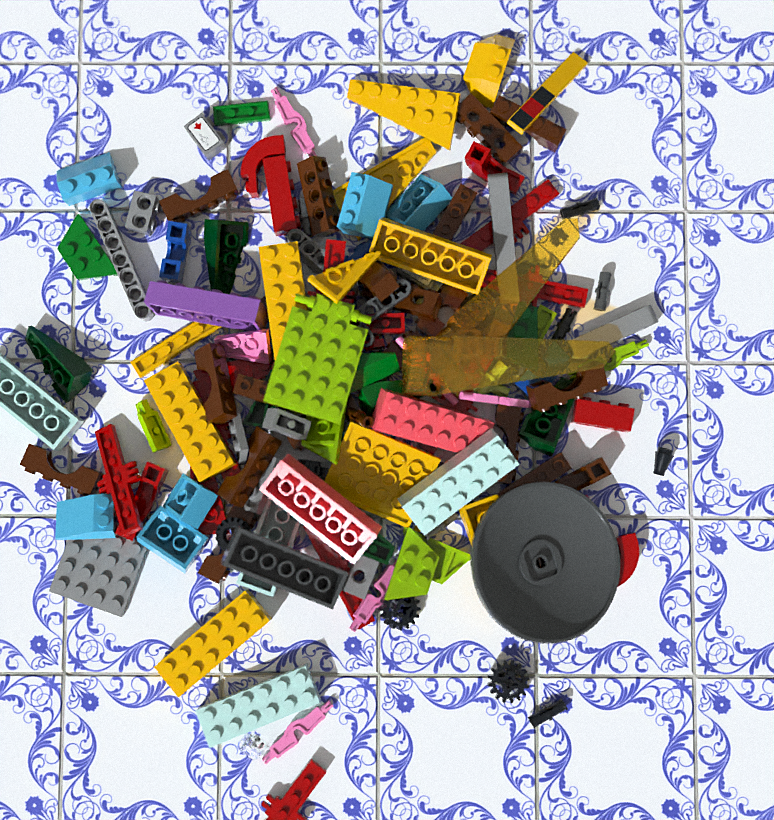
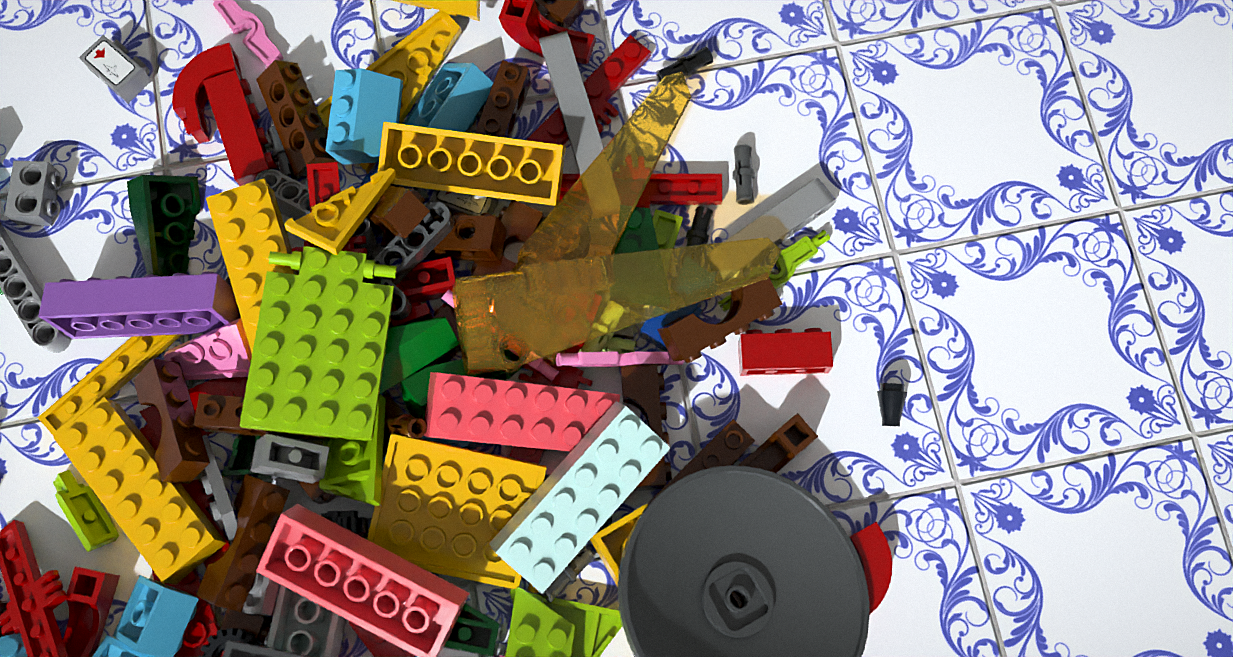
camera: 15 degrees left, 10 degrees down
reddish brown arch [159,169,239,223] -> none
blue arch [159,221,191,284] -> none
green tile [213,101,271,127] -> none
dark green wedge [519,377,574,457] -> none

